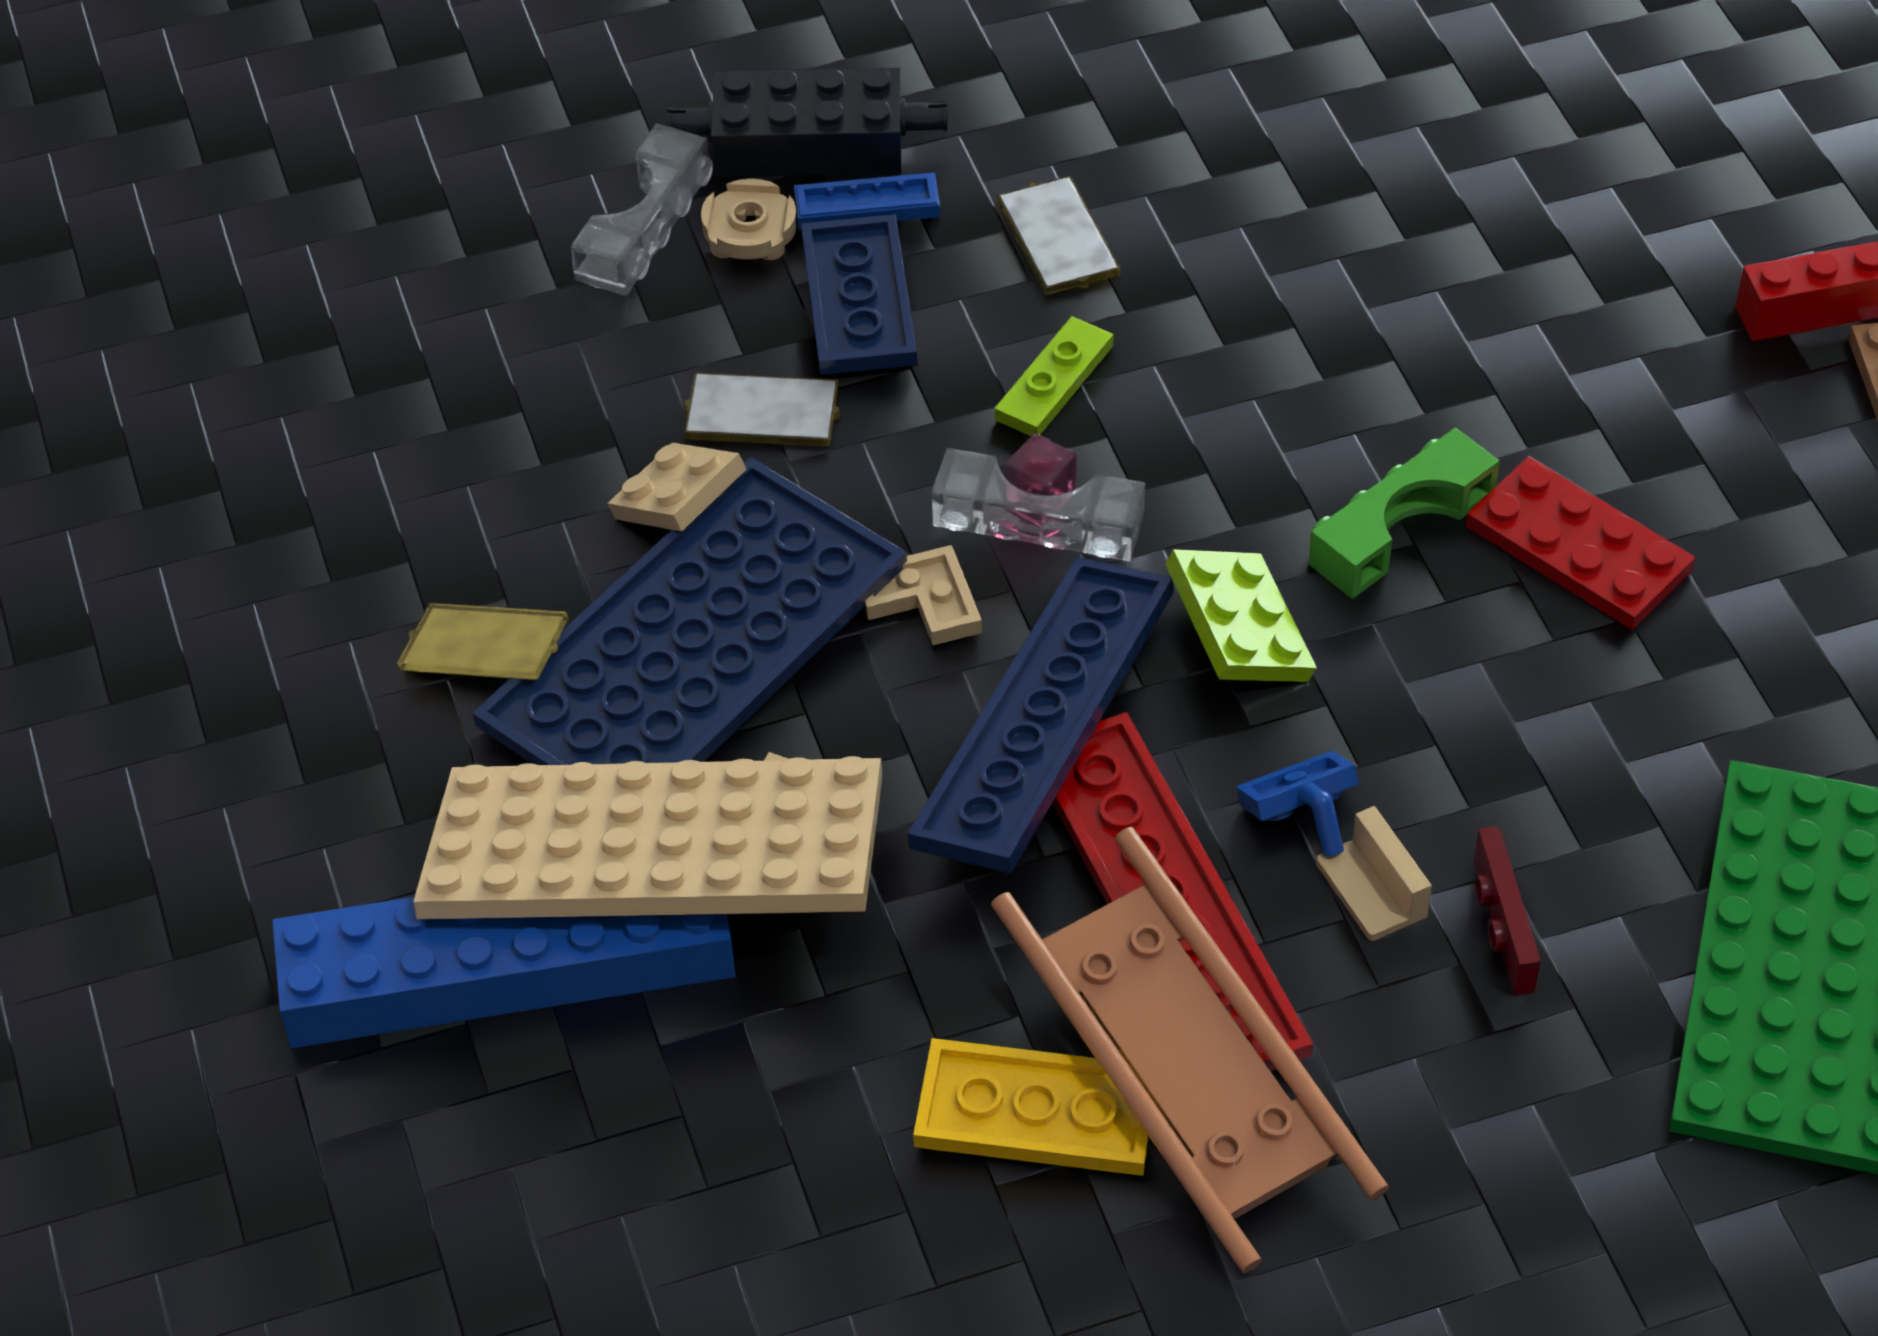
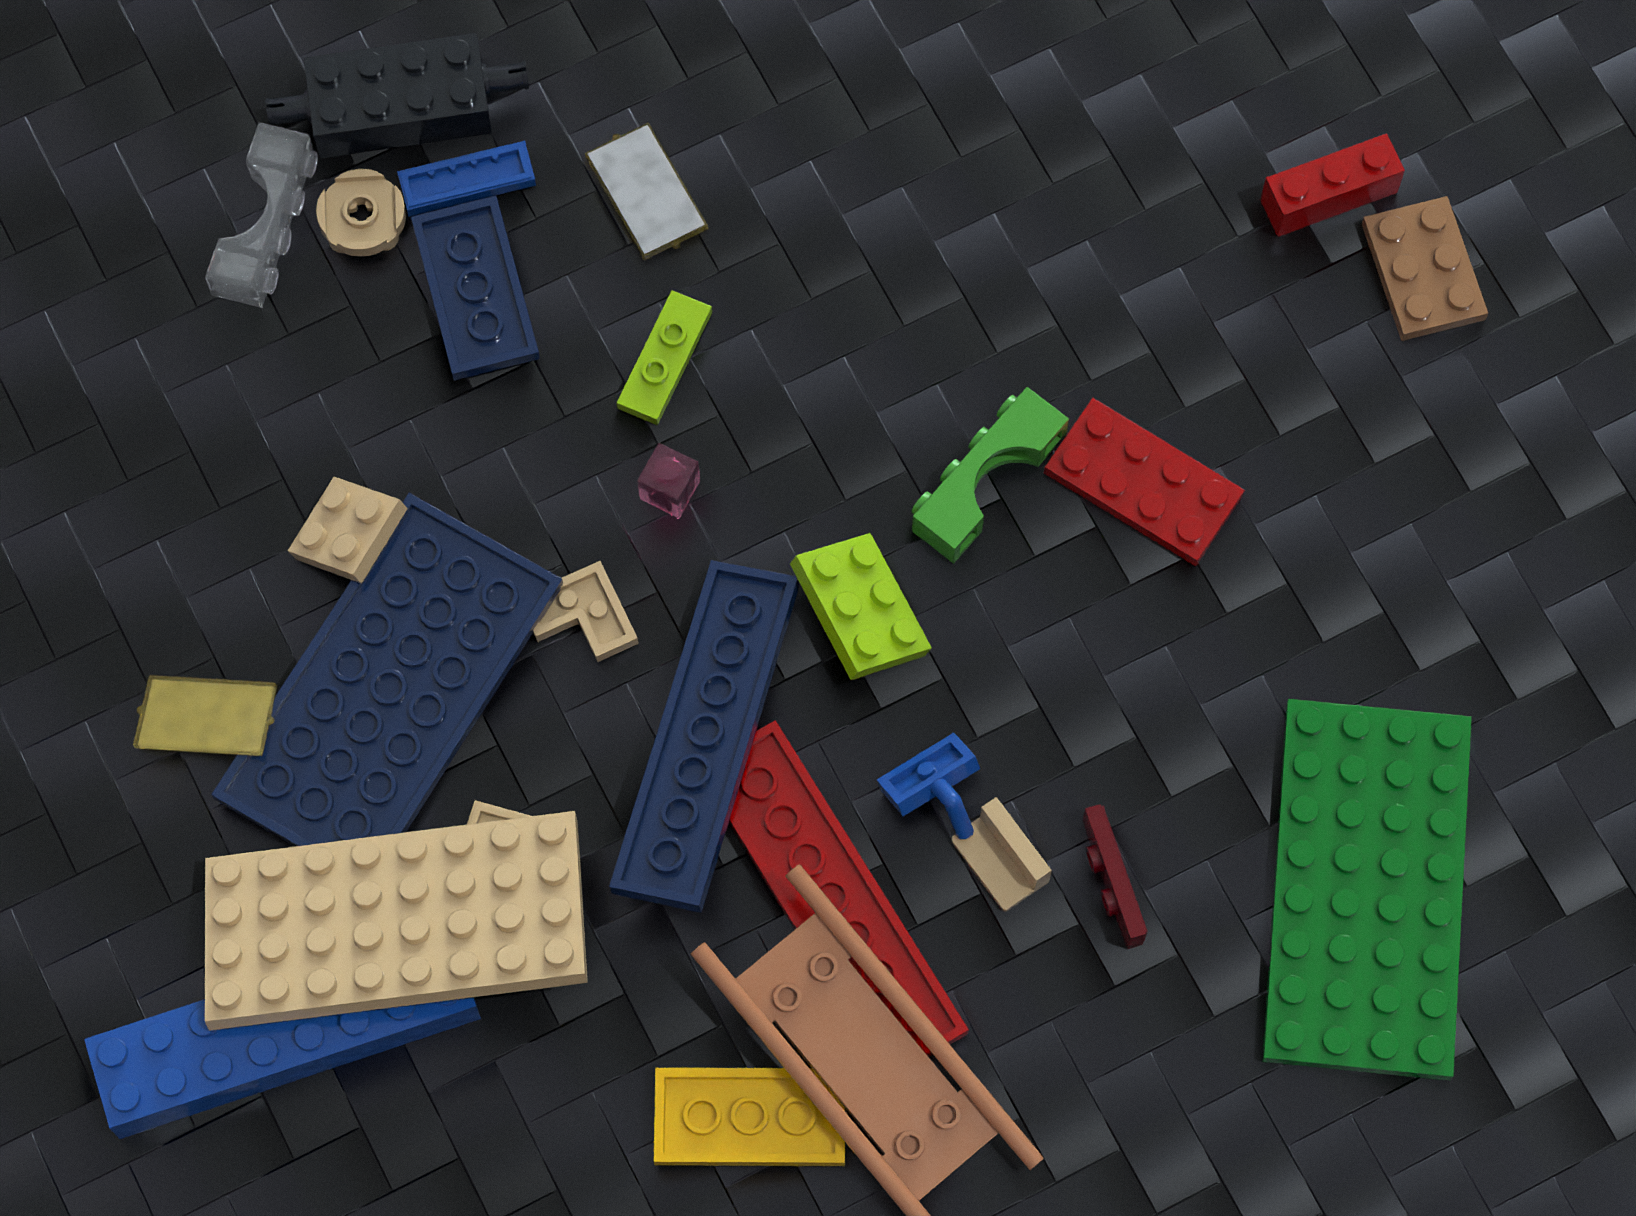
camera: 10 degrees left, 20 degrees up
flat silver piece [684,373,840,446] -> none
clear arch [932,448,1145,561] -> none

